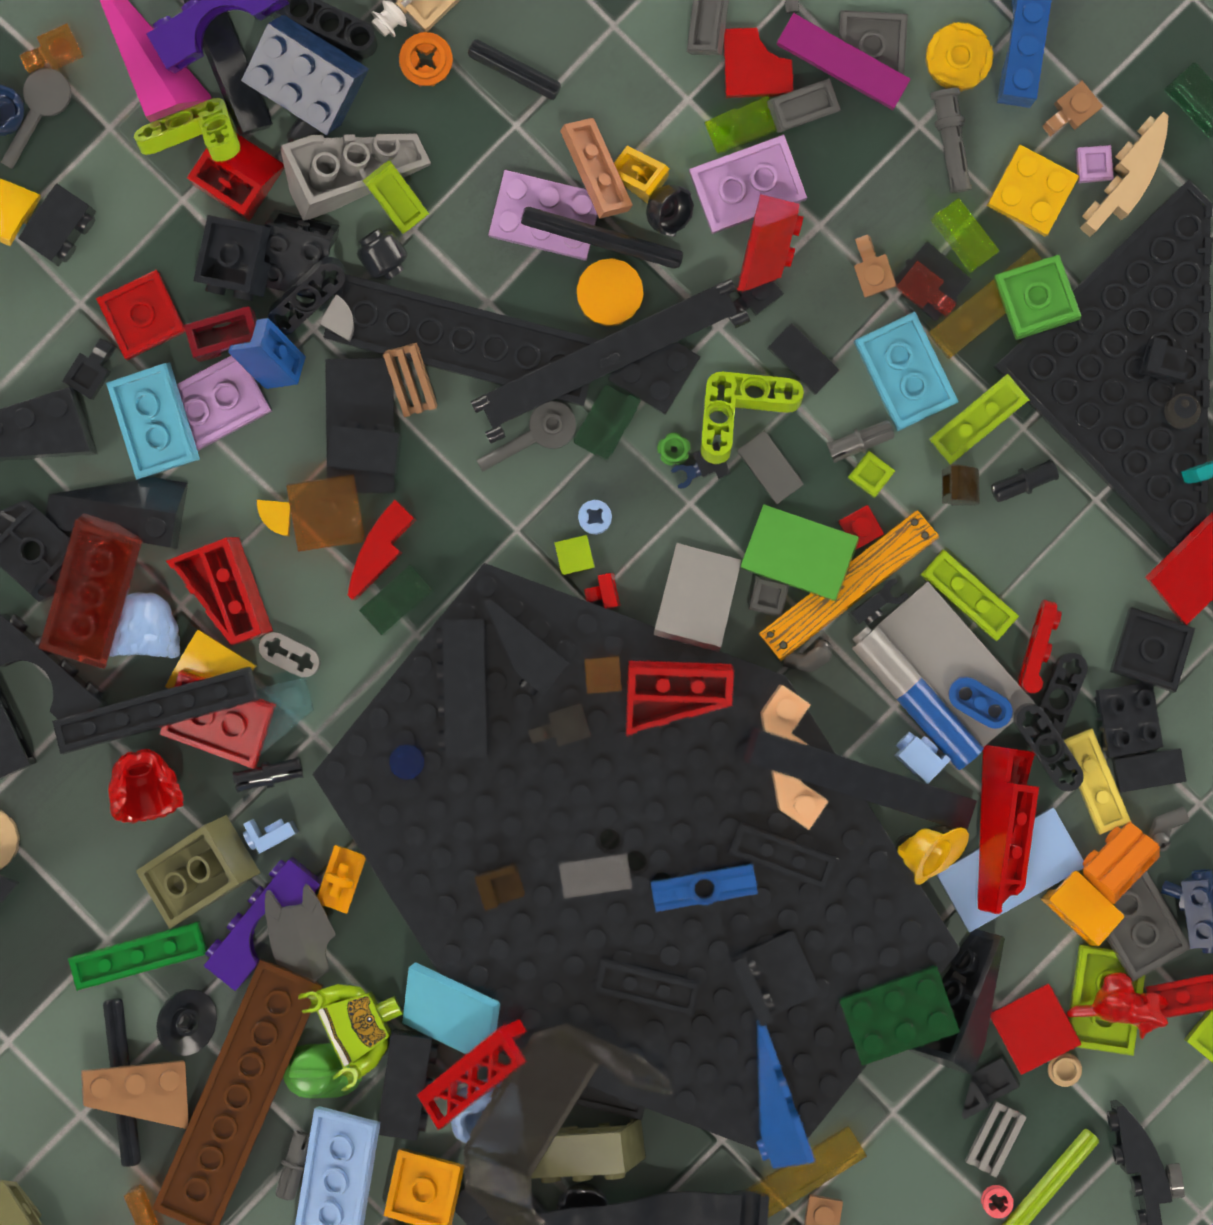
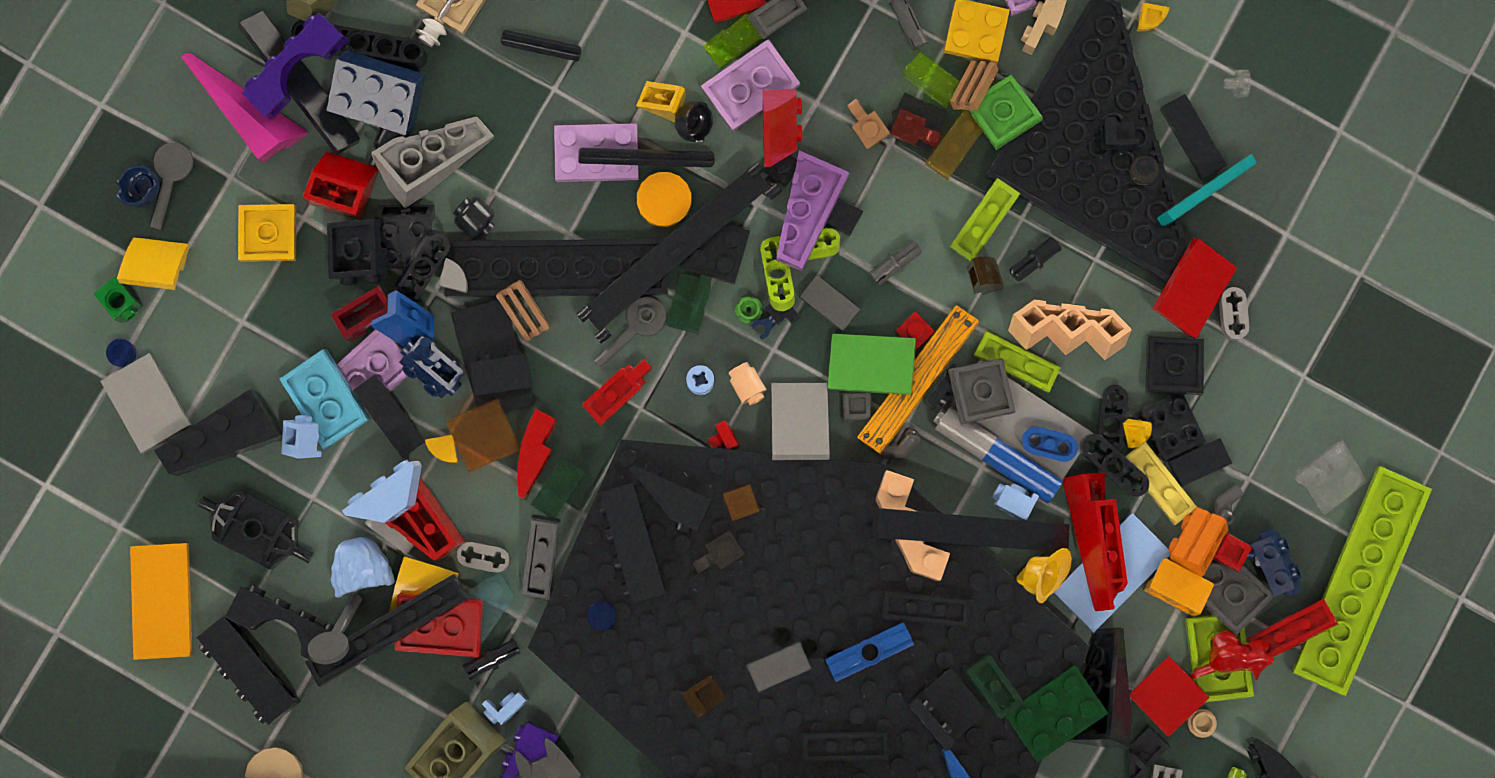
camera: 15 degrees left, 5 degrees down
black brick [18,183,97,266] -> none
clear orange plate [19,23,84,73] -> none
clear red slope [39,513,143,669] -> none
black wedge [46,477,188,549] -> none
black plate [62,338,116,400] -> none
red tile [96,270,186,360] -> none
red hair [108,749,184,824] -> none
lime beam [134,98,240,162] -> none
light orange hips [317,844,366,914] -> none
lime tile [362,160,429,234] -> none
orange gear [399,32,453,86] -> none
lime tile [554,535,595,575] -> none
nougat plate [560,118,633,219] -> none
red wedge [626,660,733,736] -> none
lime tile [848,451,895,498] -> none
medium azure tile [854,312,959,432] -> none
red plate [1017,599,1062,693] -> none
none -> yellow plate [238,204,296,262]
none -> light blue brick [281,415,322,458]
none -> dark grey piece [308,594,362,664]
none -> light blue slope [342,460,422,523]
none -> black tile [352,374,425,458]
none -> light grey beam [365,520,414,554]
none -> dark blue brick [399,336,465,399]
none -> black tile [521,514,561,600]
none -> red hinge [582,359,652,426]
none -> light nougat brick [729,362,766,406]
none -> medium lavender wing [777,150,849,272]
none -> dark grey tile [948,358,1016,425]
none -> medium nougat tile [950,61,999,110]
none -> clear green brick [963,654,1024,720]
none -> light nougat brick [1008,300,1132,360]
none -> yellow tile [1123,419,1152,448]
none -> red tile [1213,533,1253,573]

